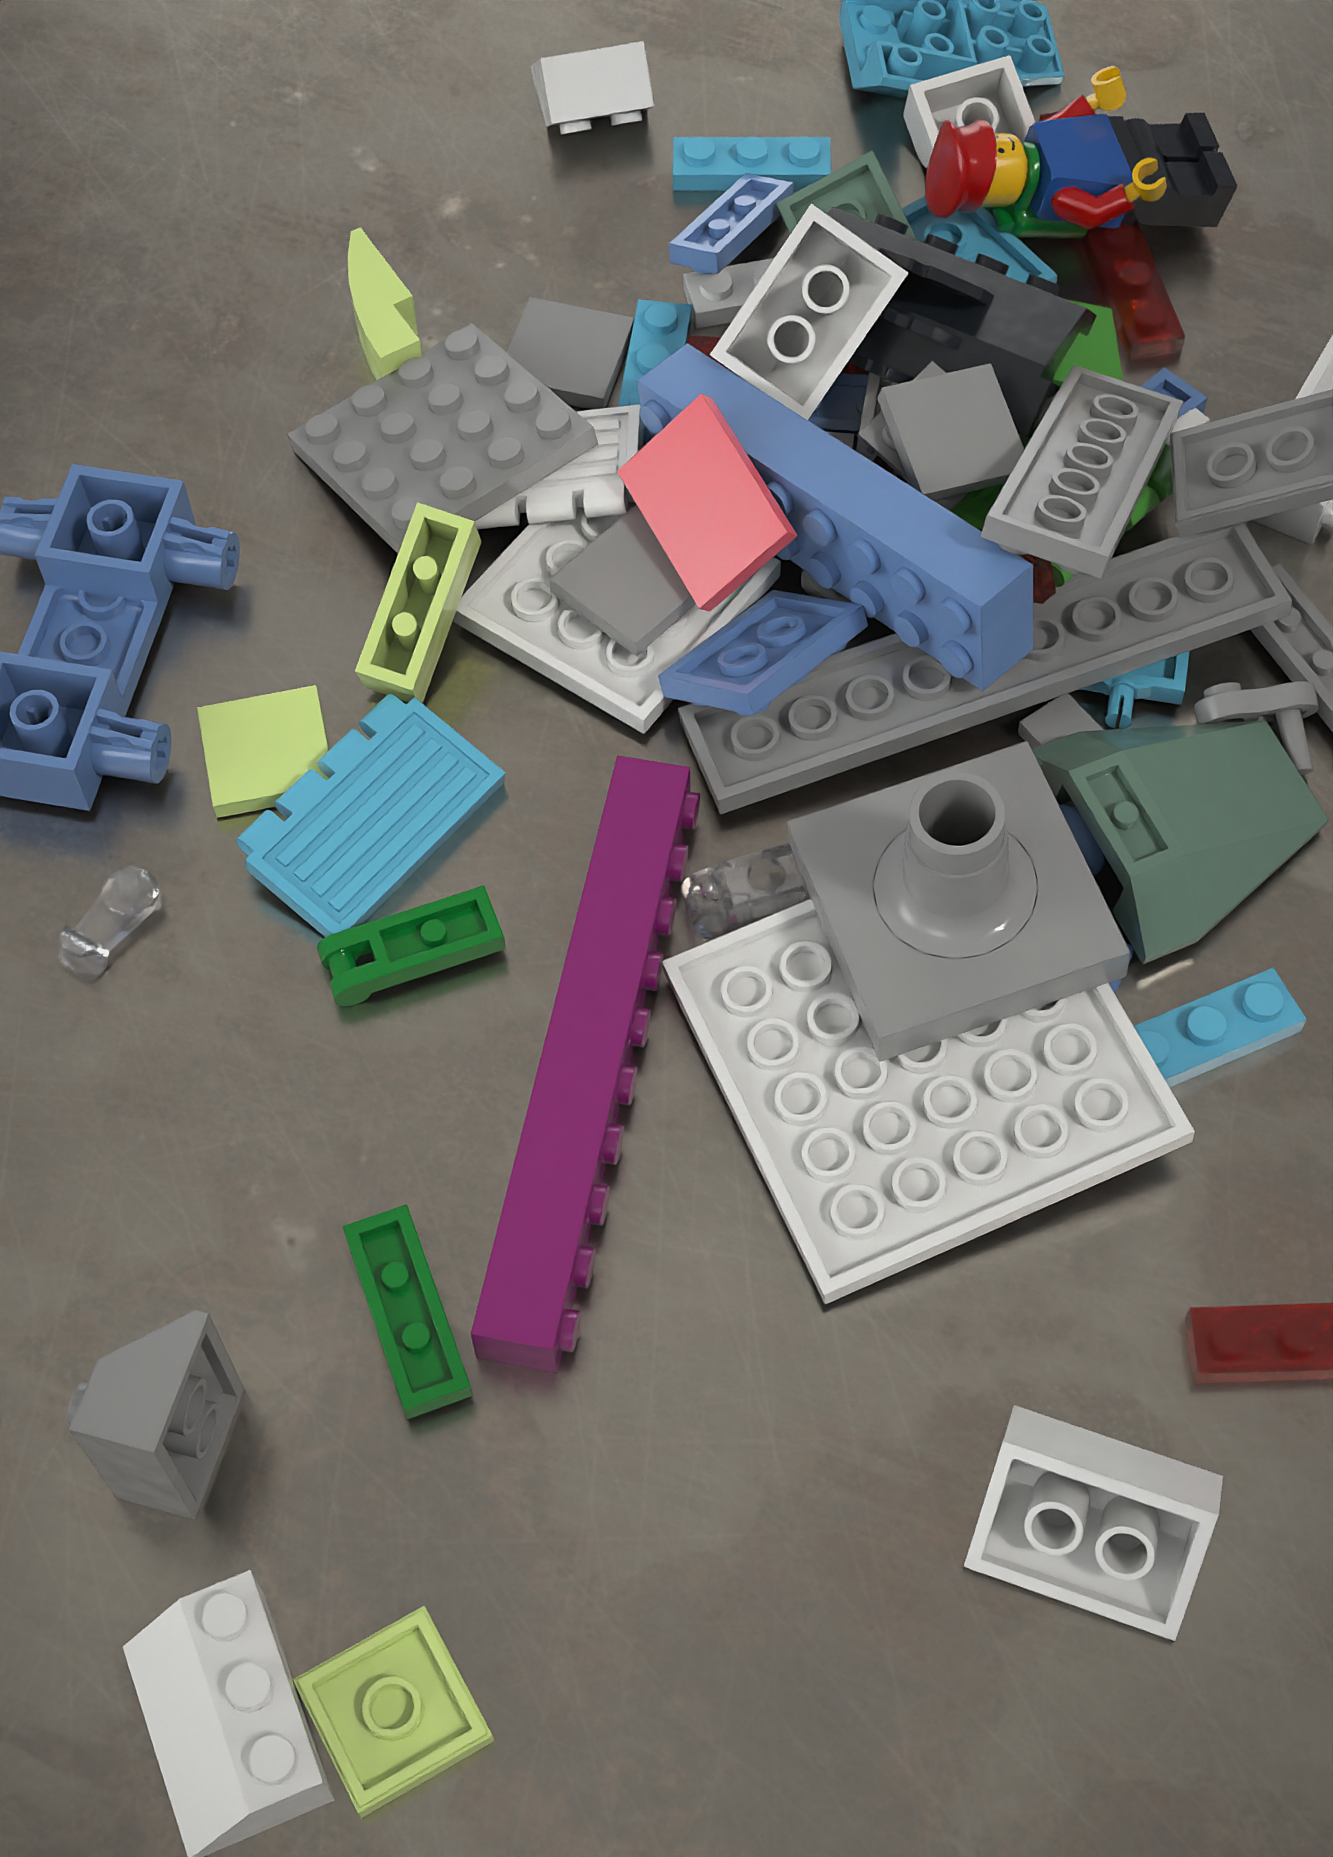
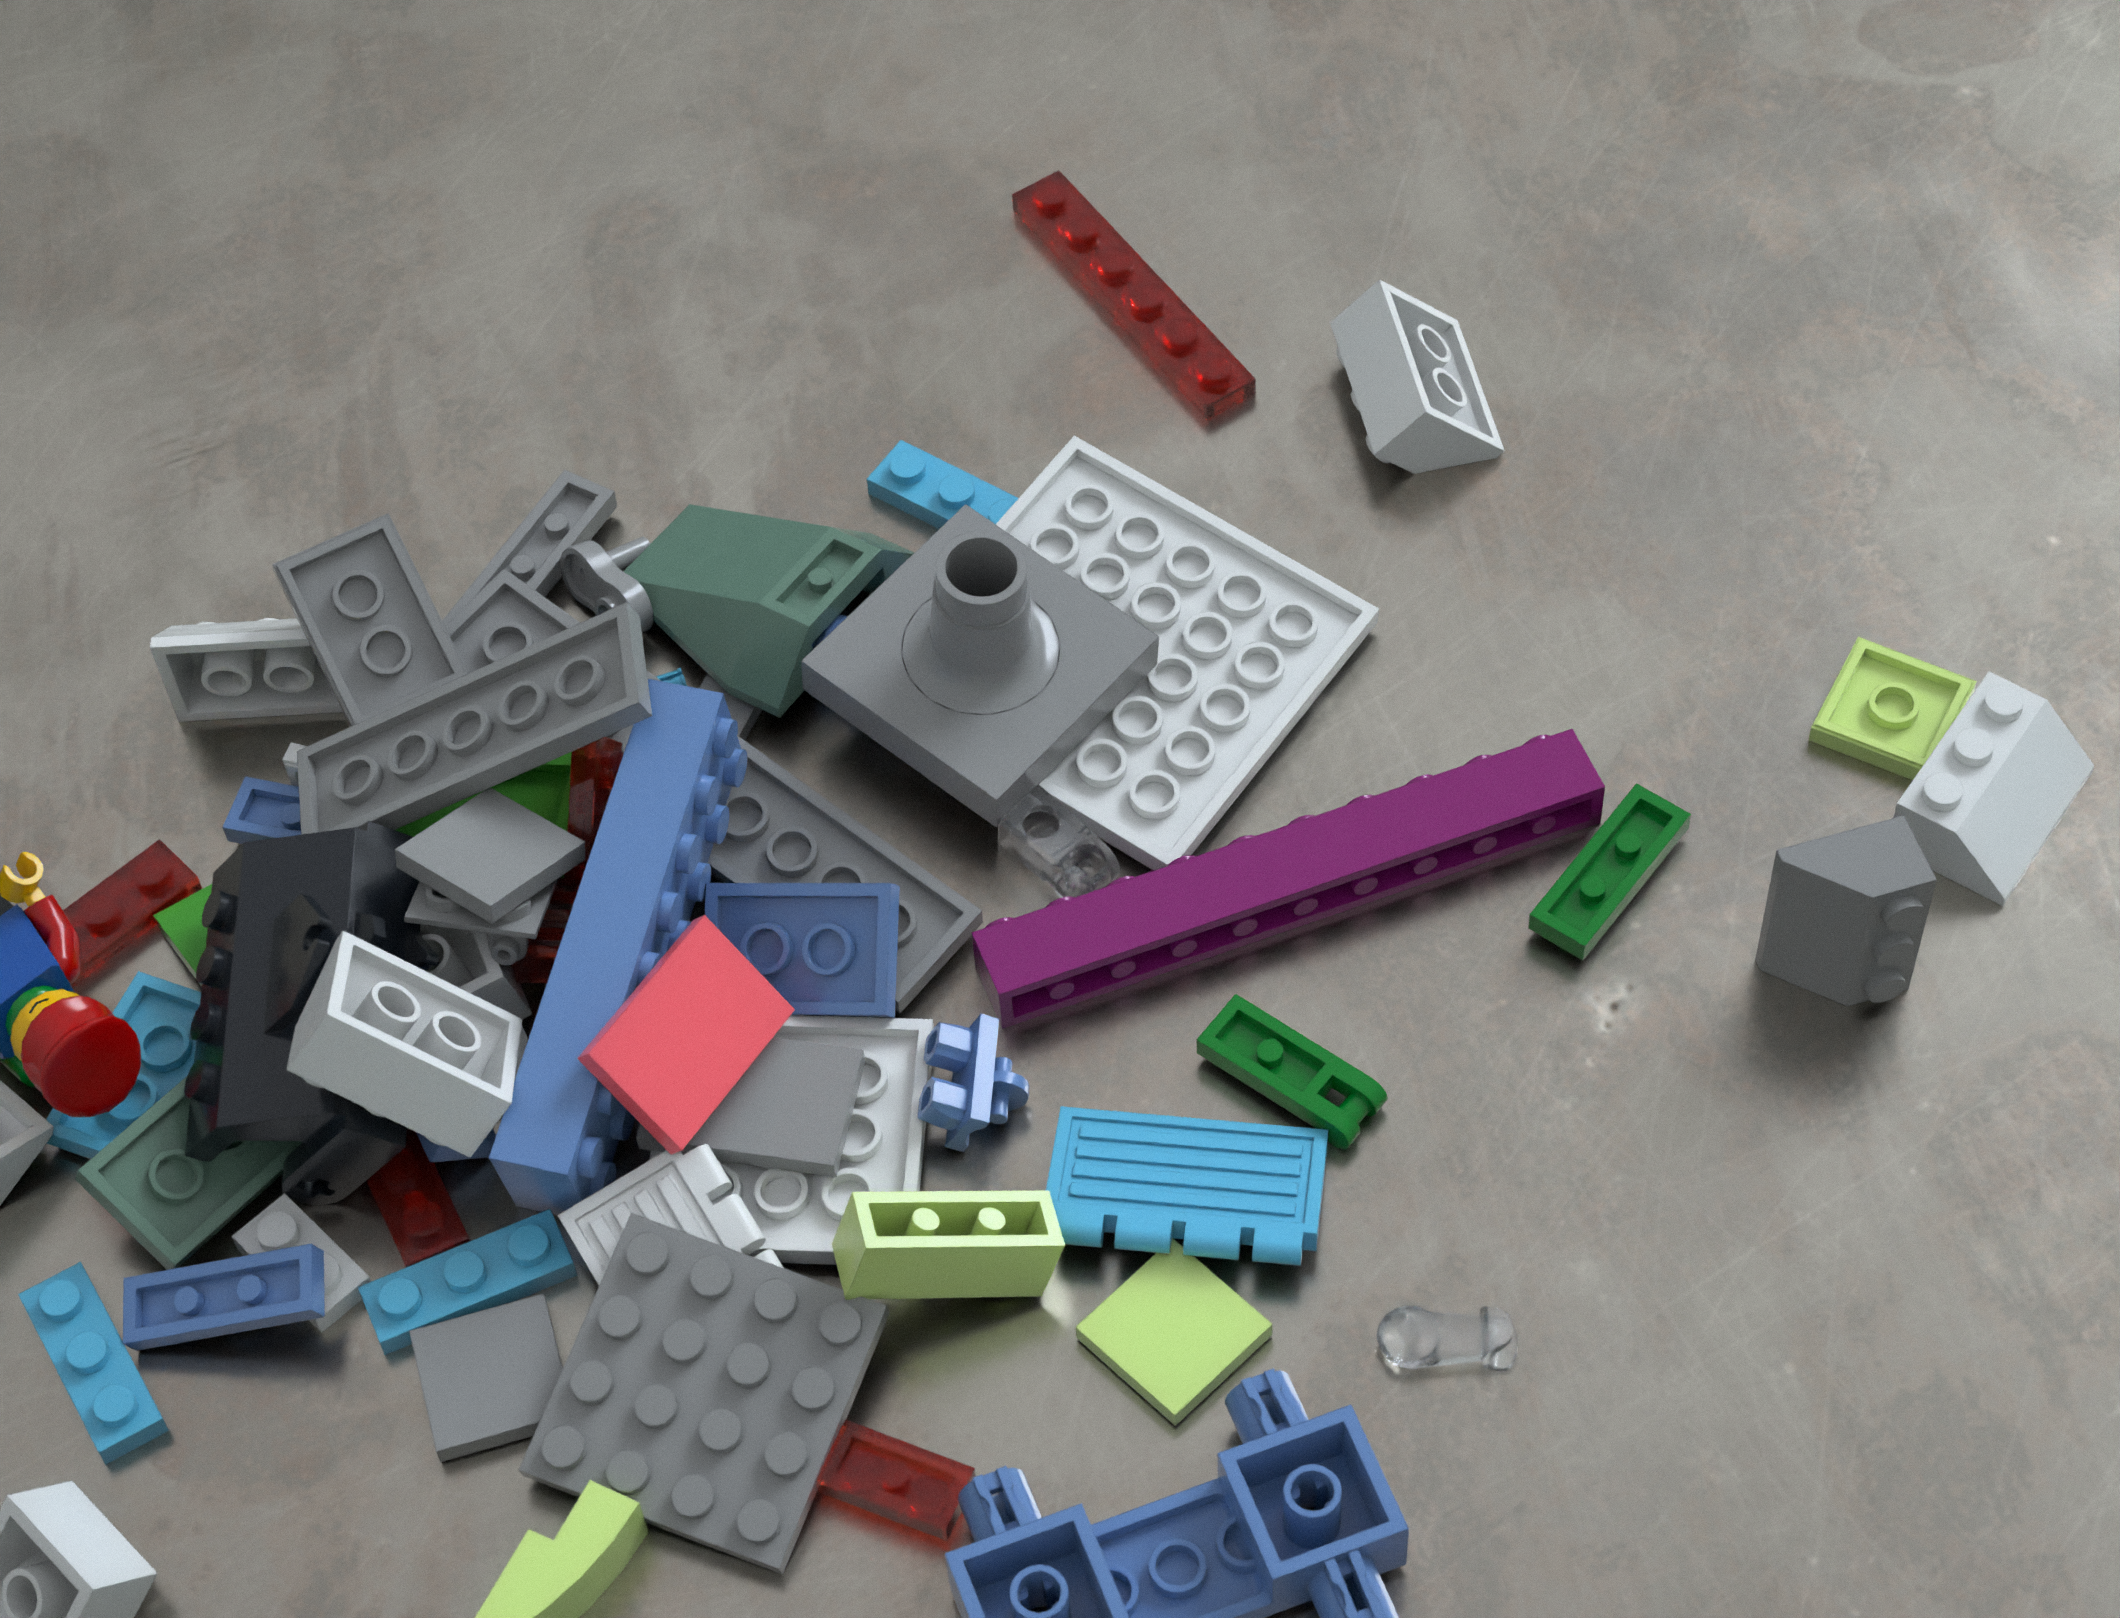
camera: 120 degrees left, 5 degrees down
none -> clear red plate [817,1419,976,1541]
none -> medium blue hips [917,1014,1030,1152]

